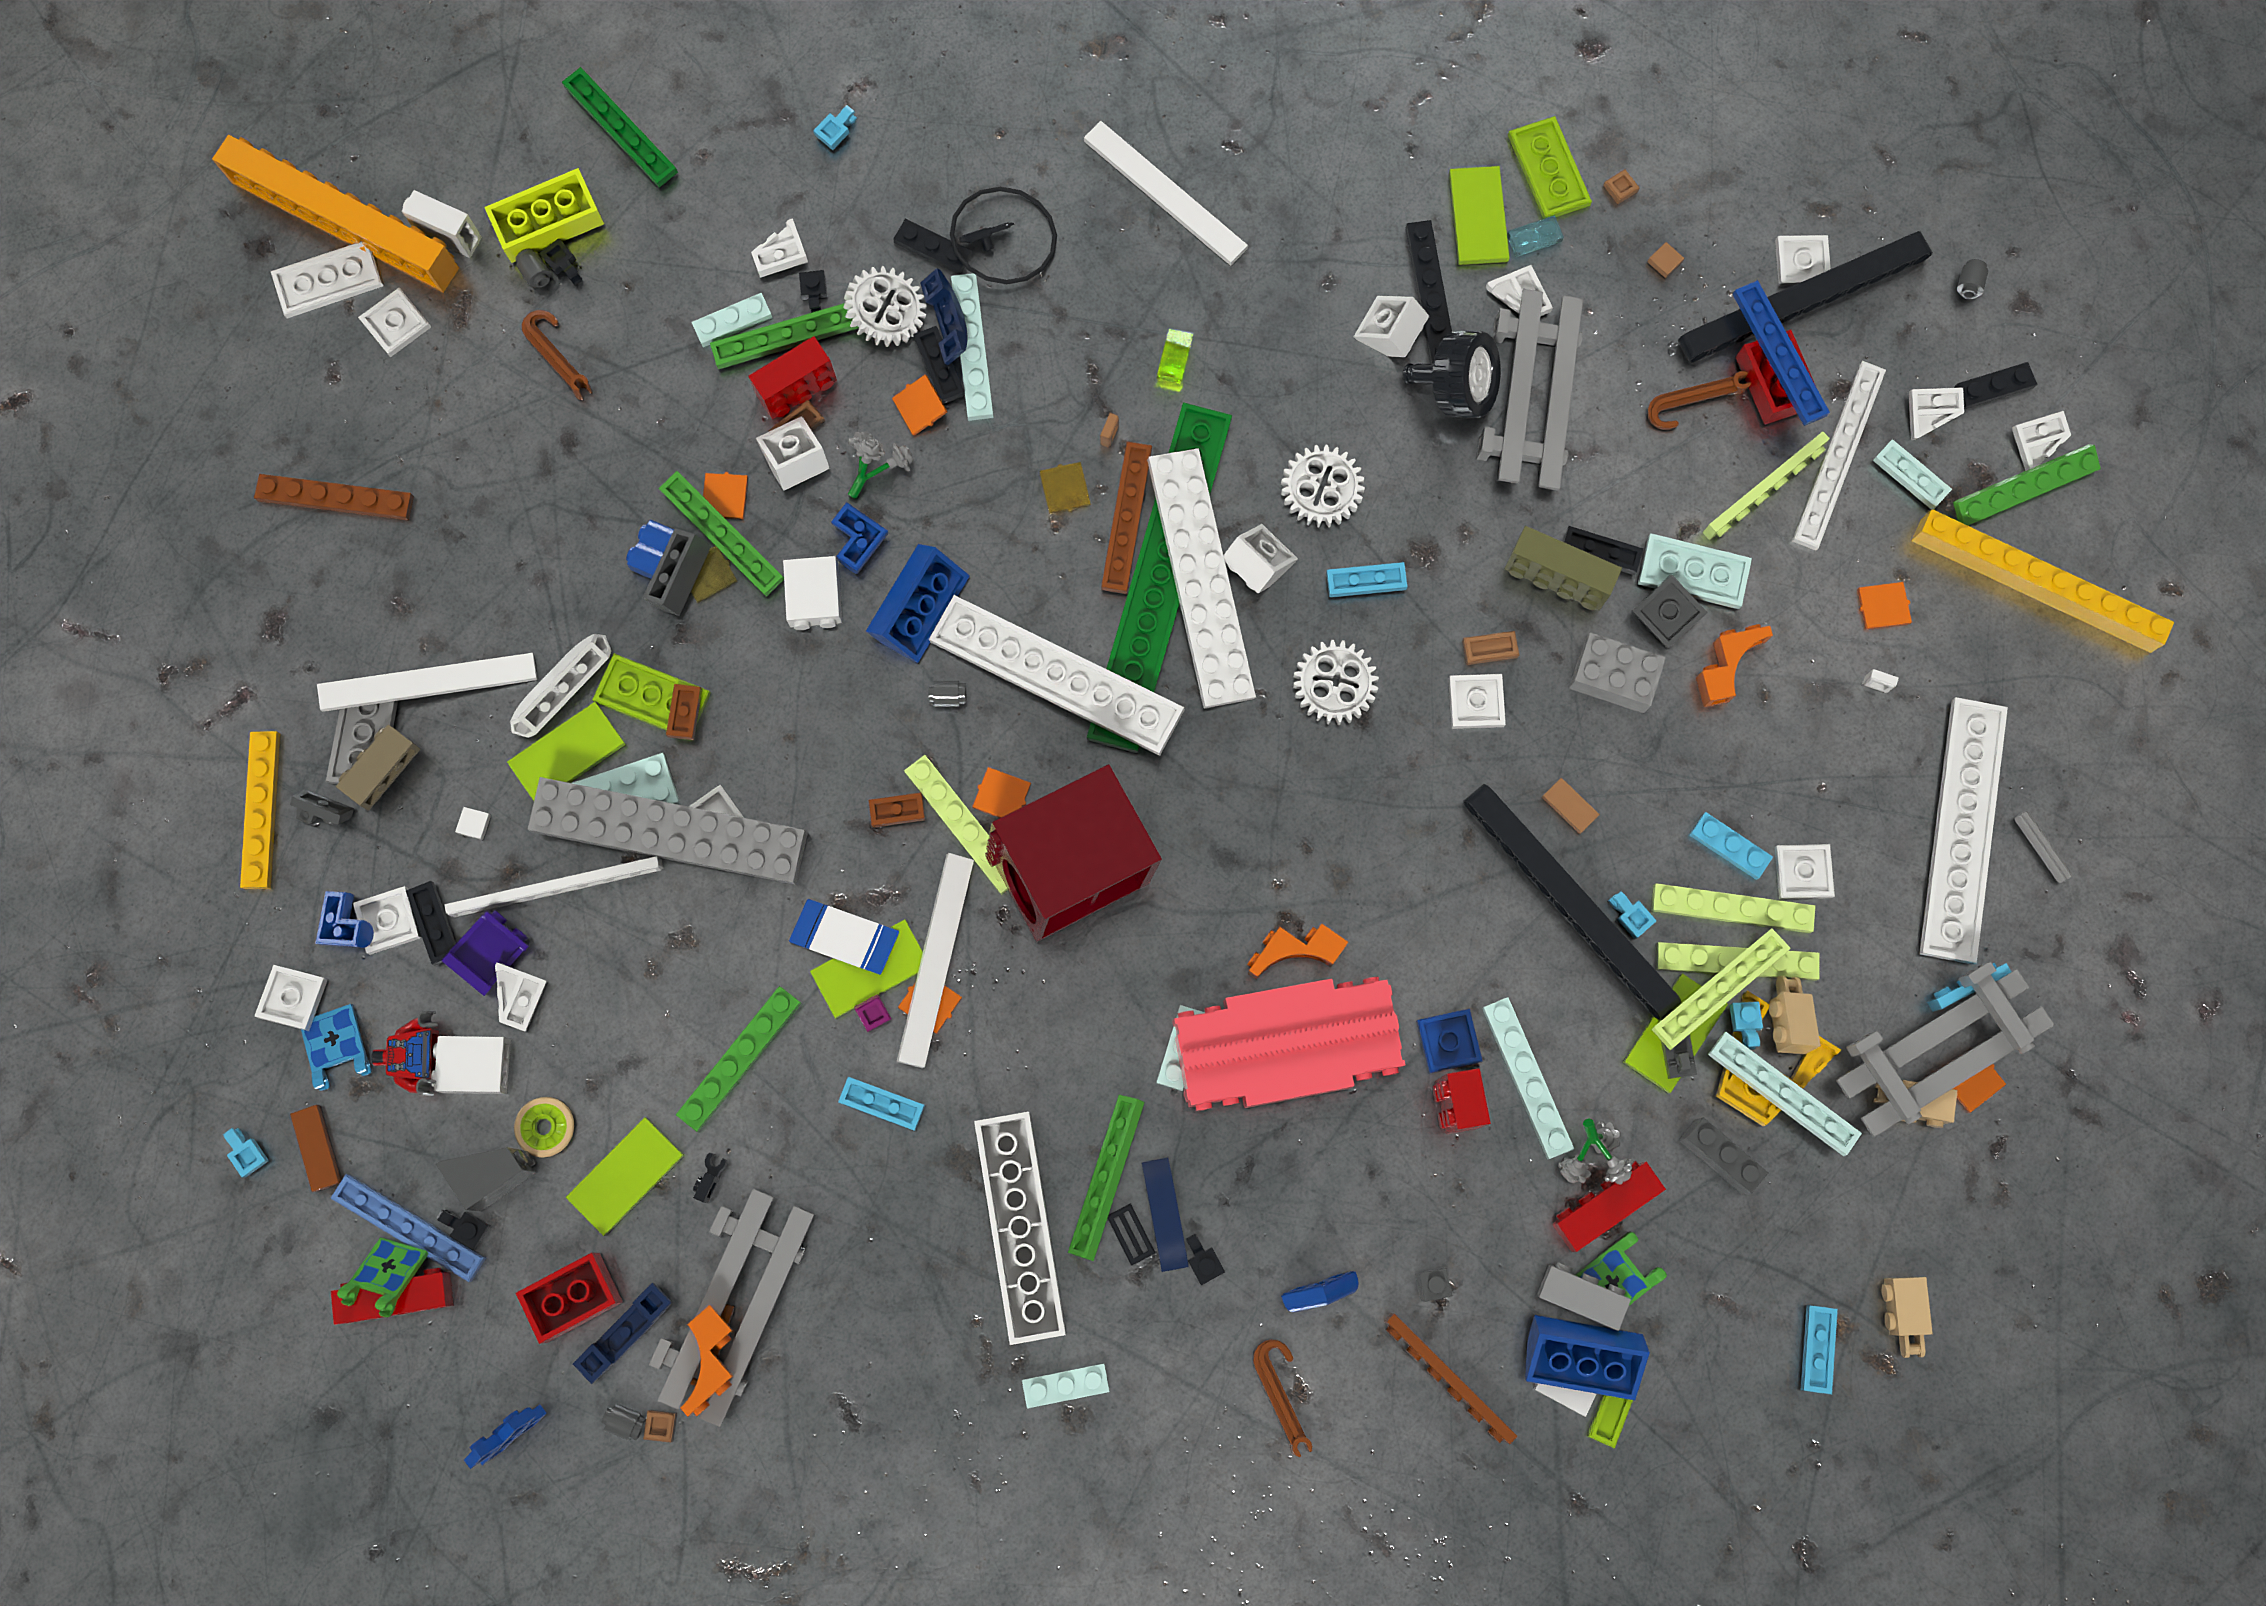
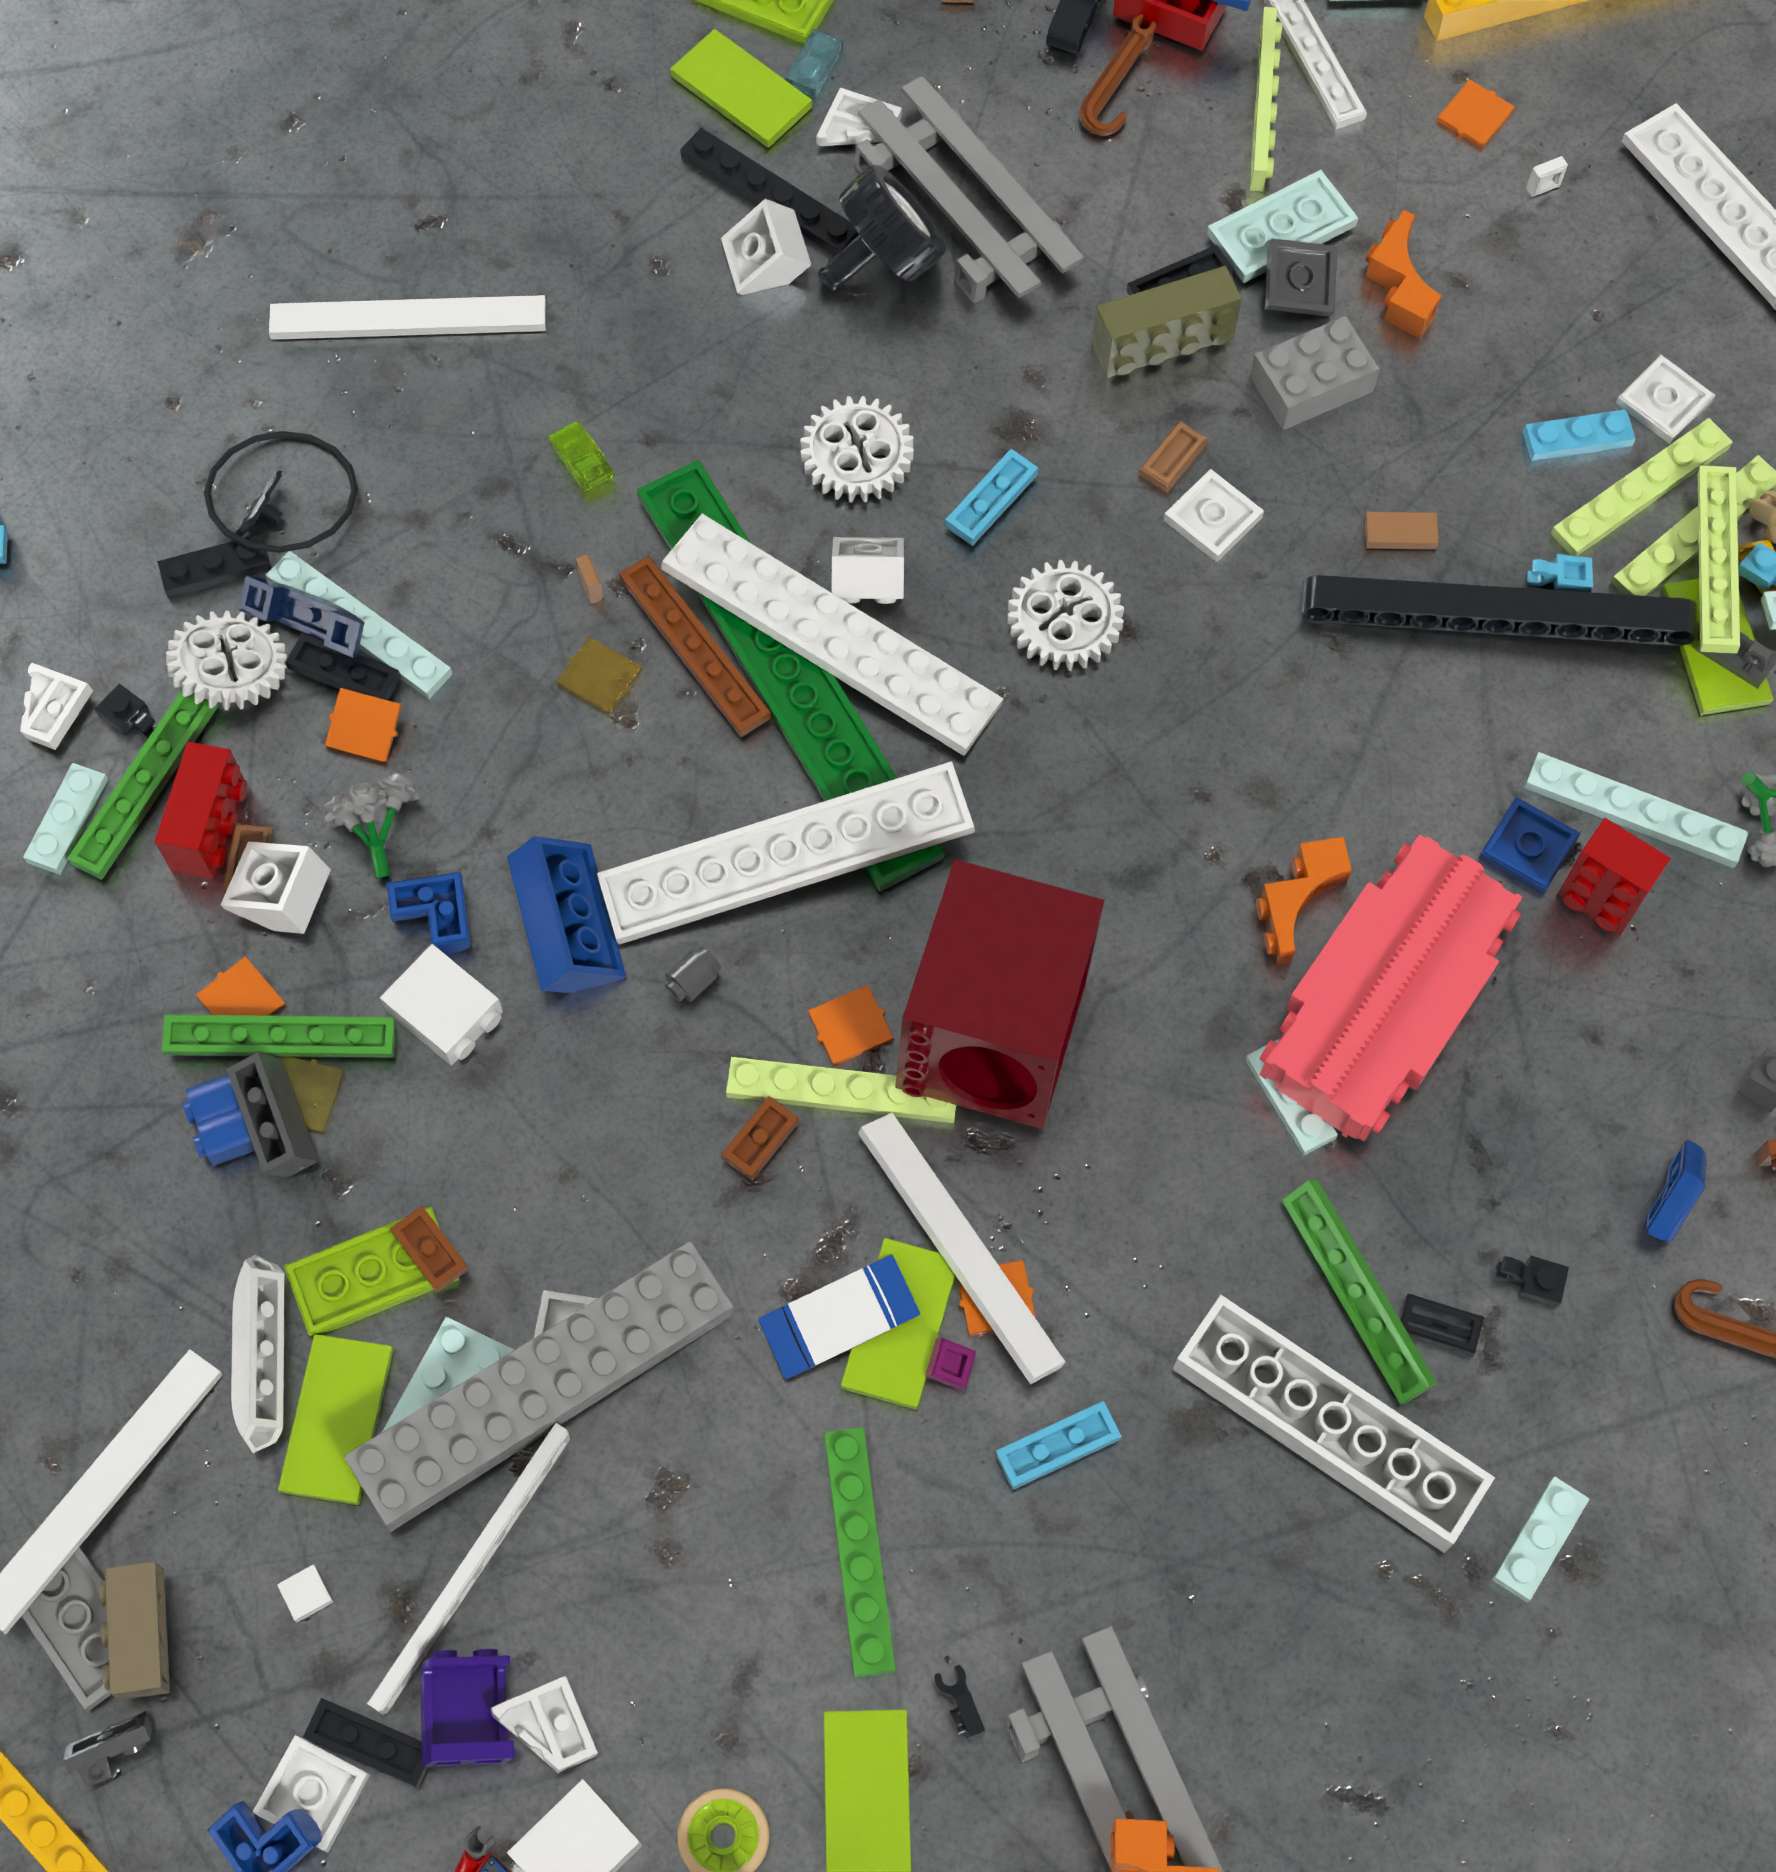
camera: 45 degrees left, 10 degrees down
dark blue slope [1141,1157,1189,1272] -> none

